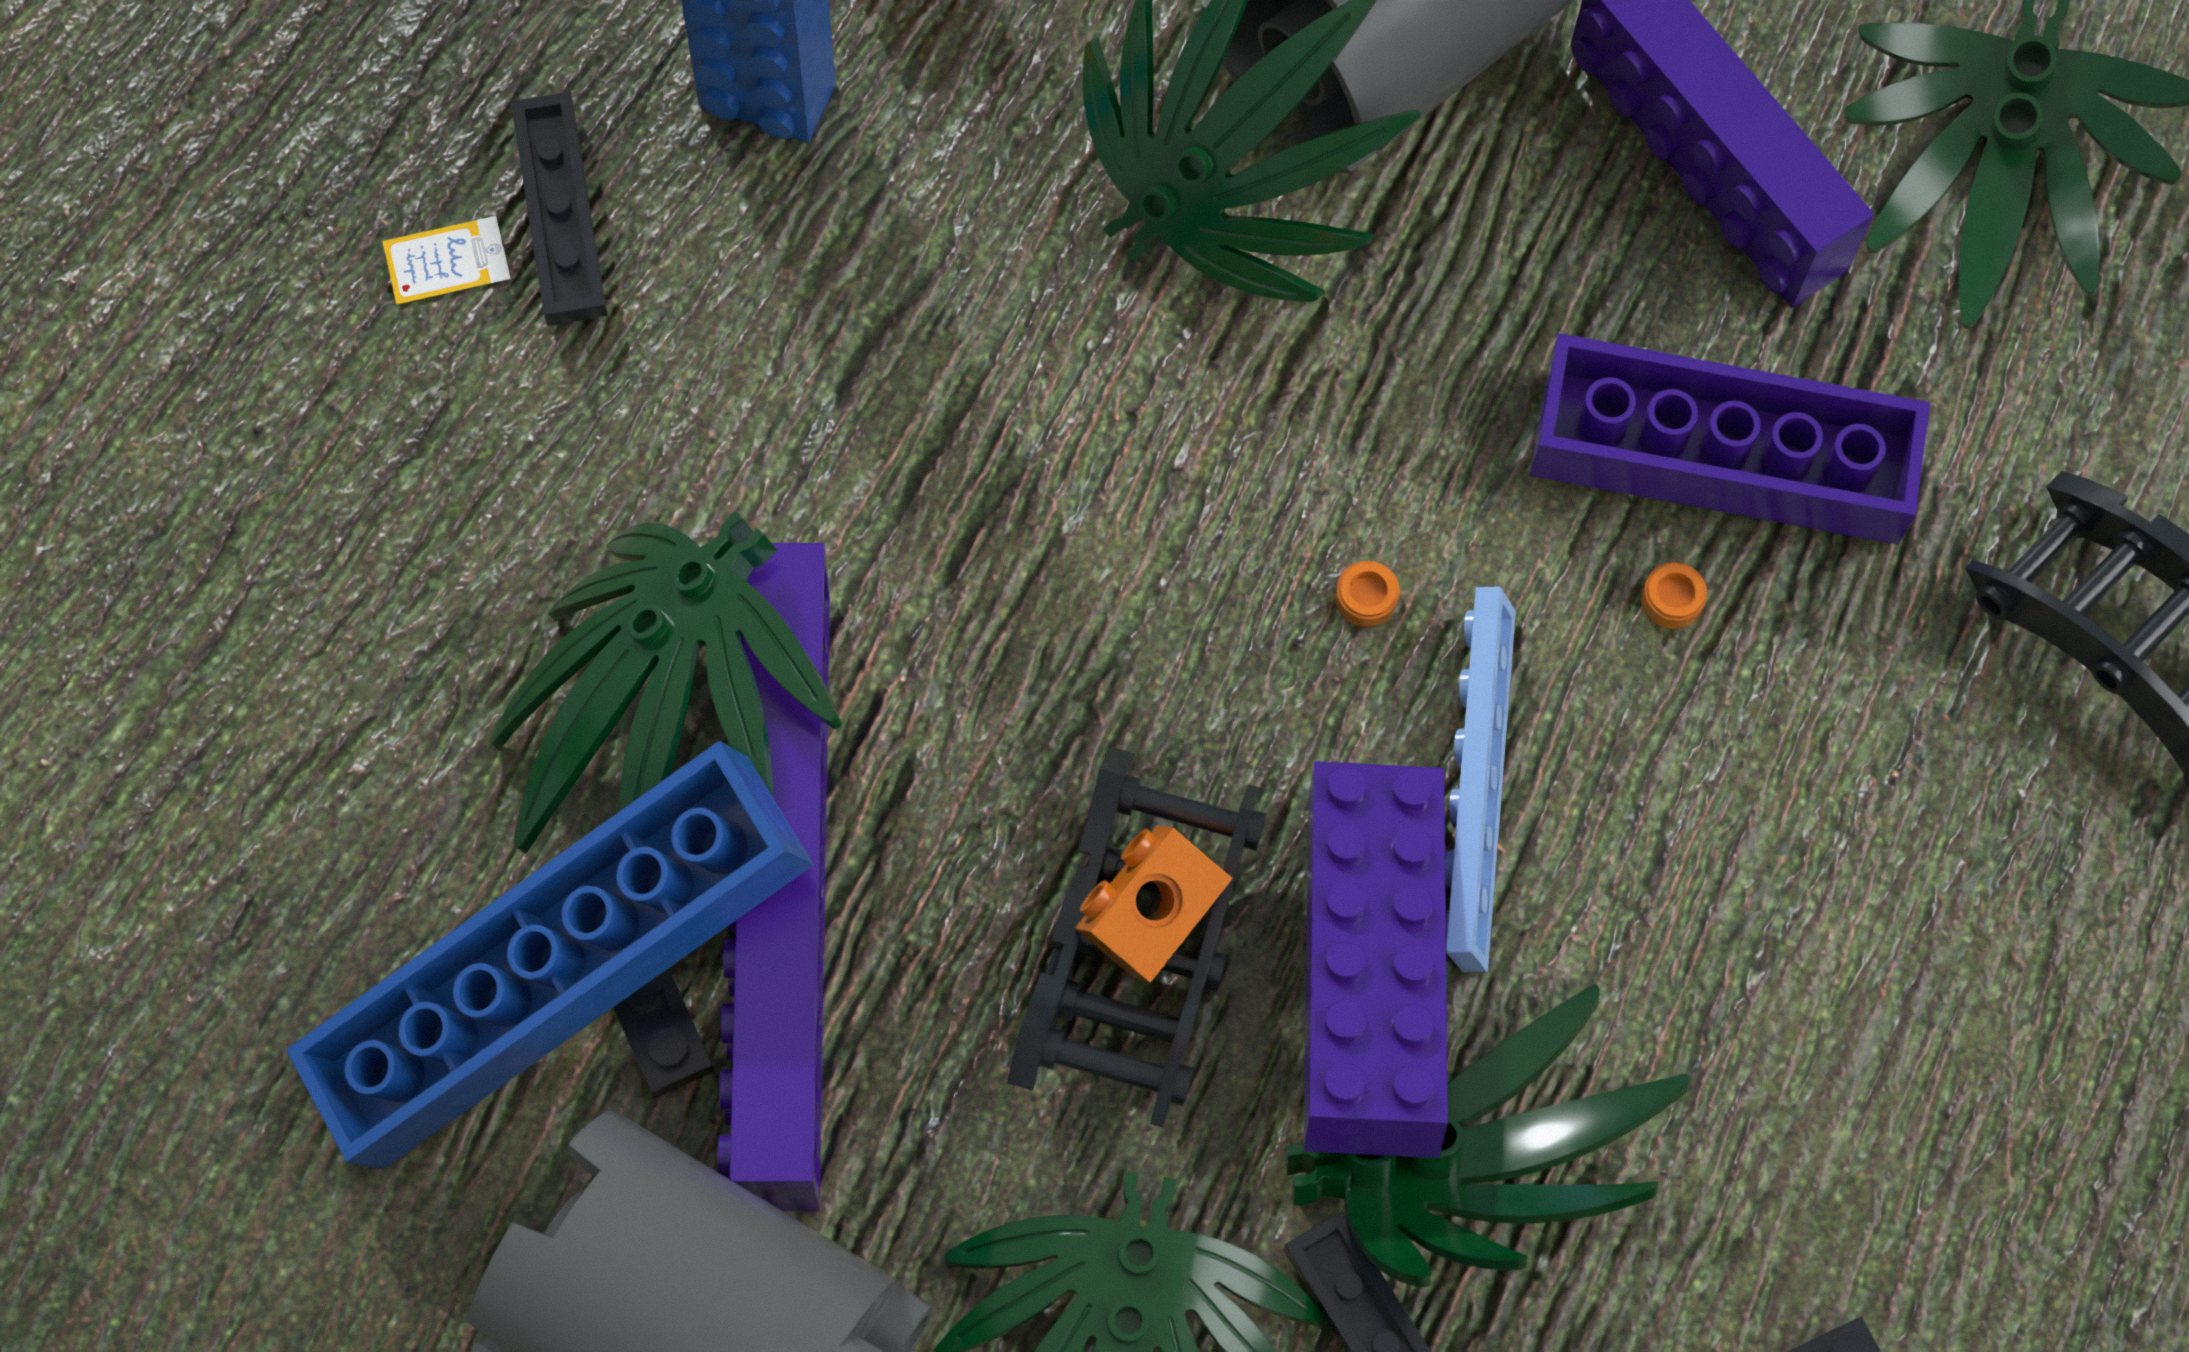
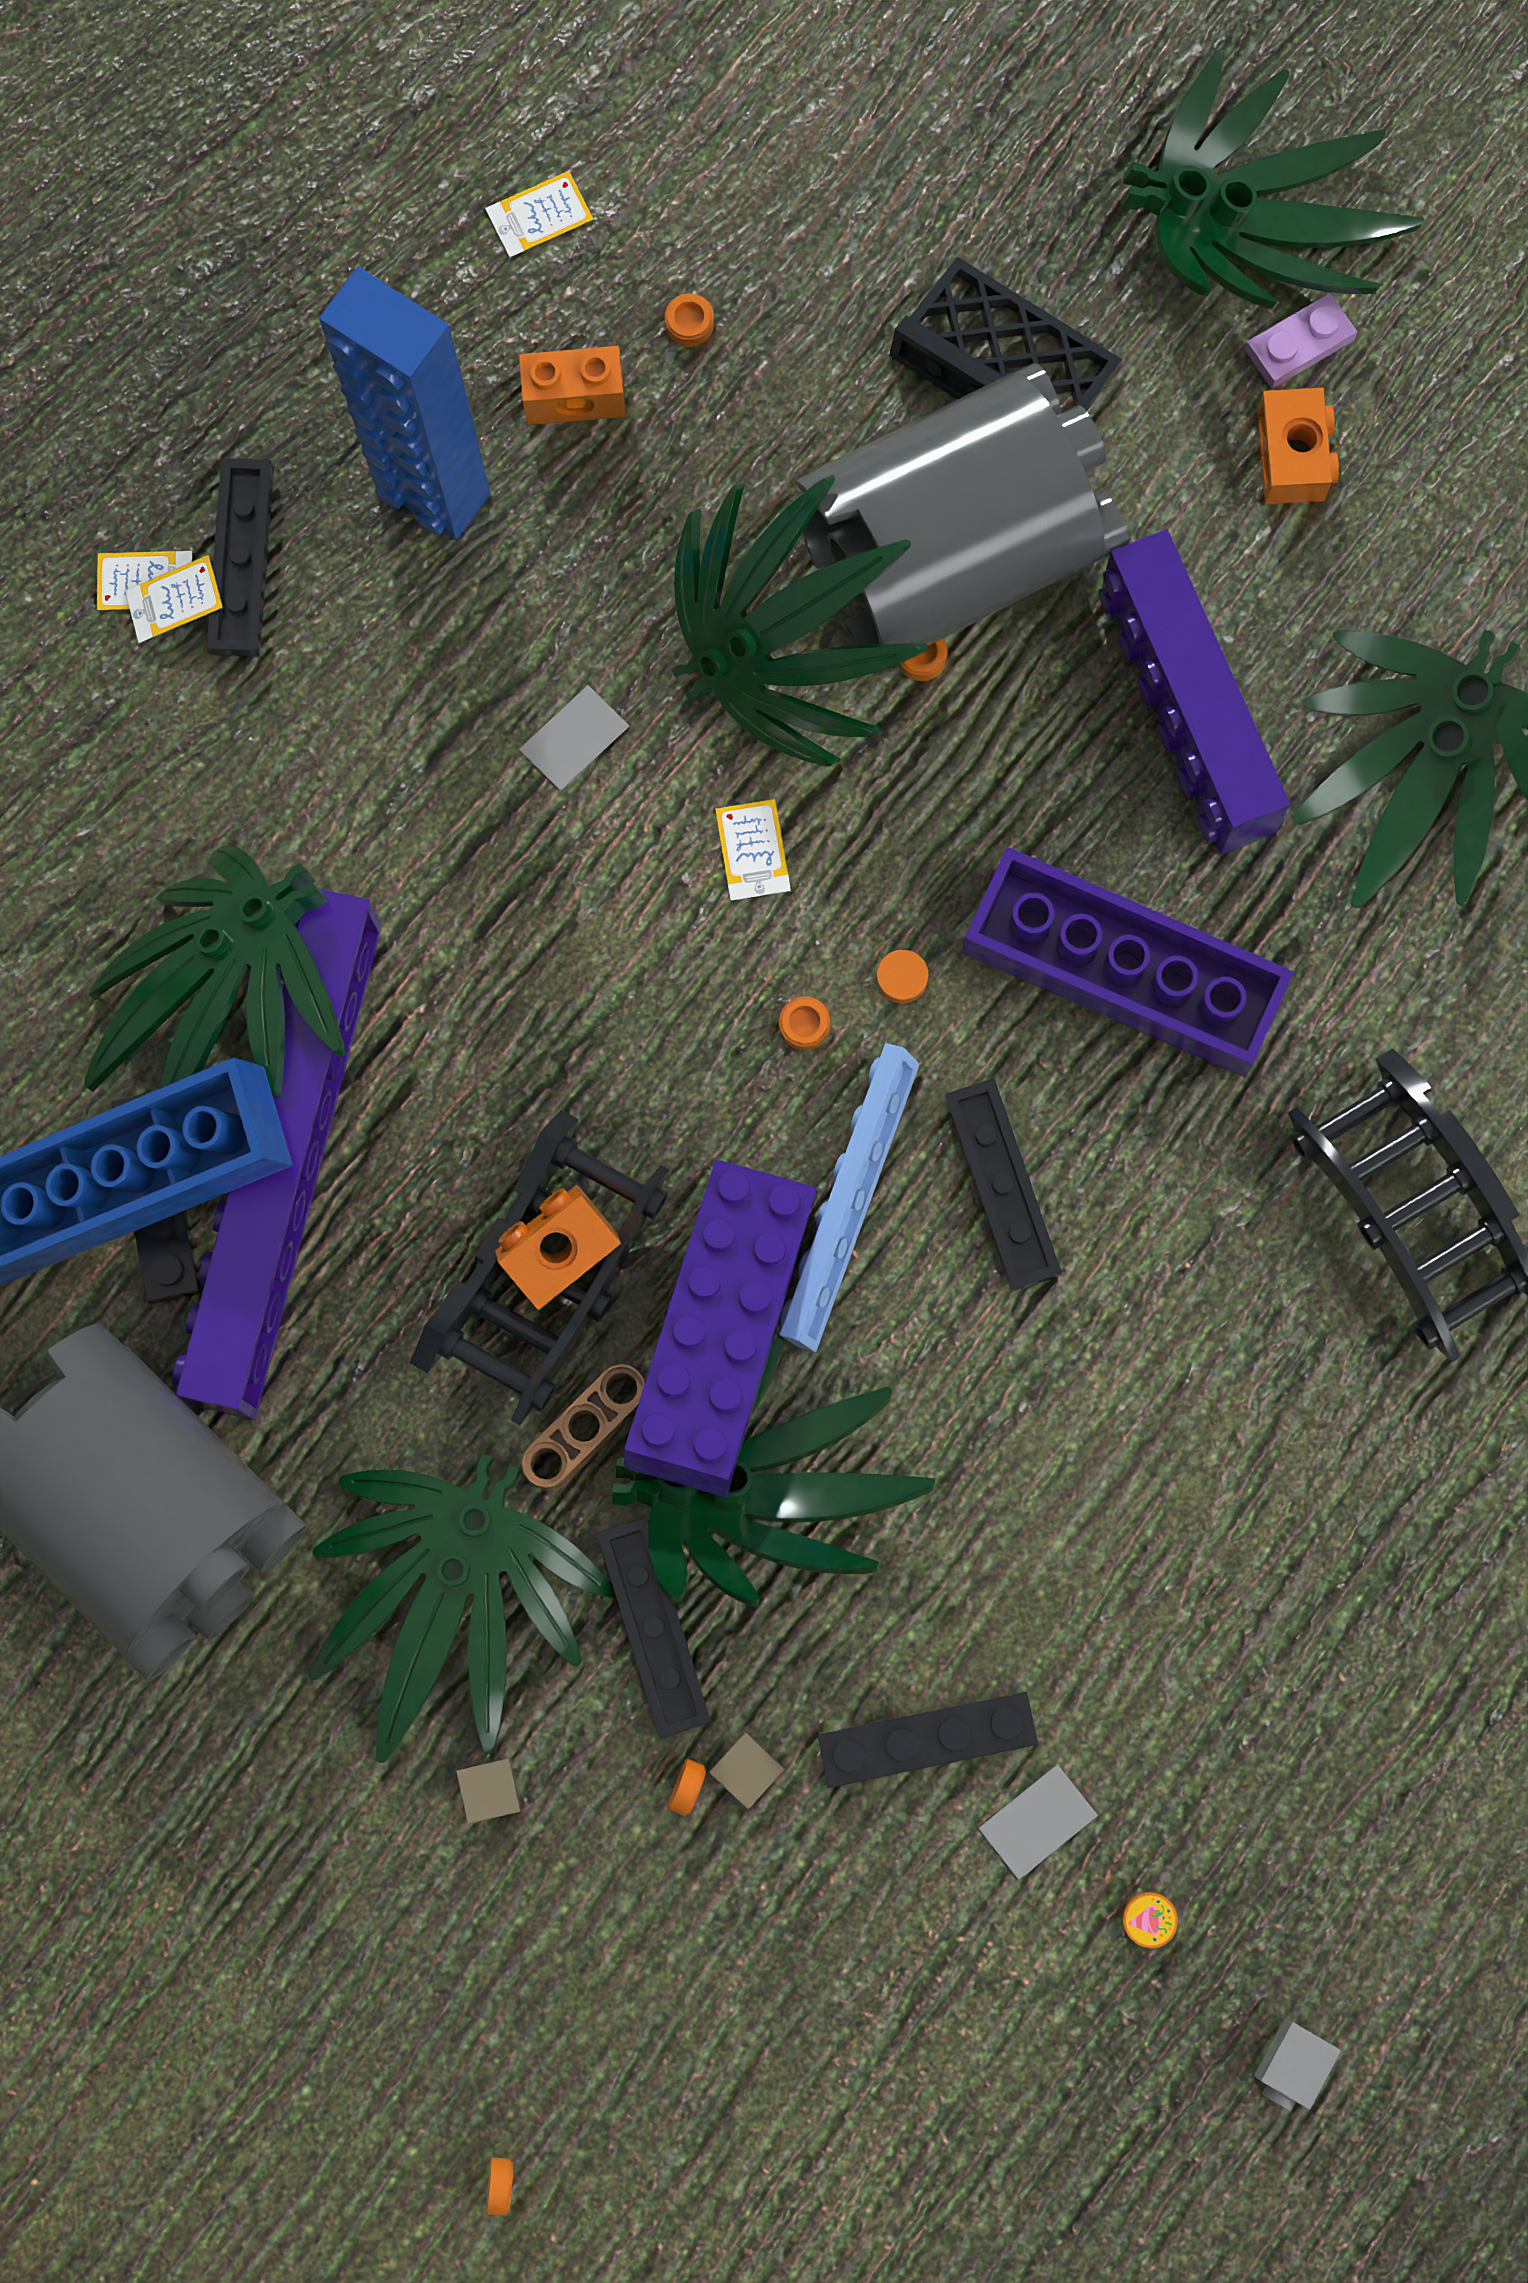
camera: 20 degrees right, 10 degrees up
orange tile [1641,562,1707,629] -> none
none -> white sticker [125,555,223,643]
none -> light grey sticker [519,685,629,791]
none -> medium nougat beam [522,1364,645,1492]
none -> white sticker [715,799,791,901]
none -> orange tile [877,950,928,1004]
none -> orange tile [898,639,948,681]
none -> black plate [944,1078,1062,1292]

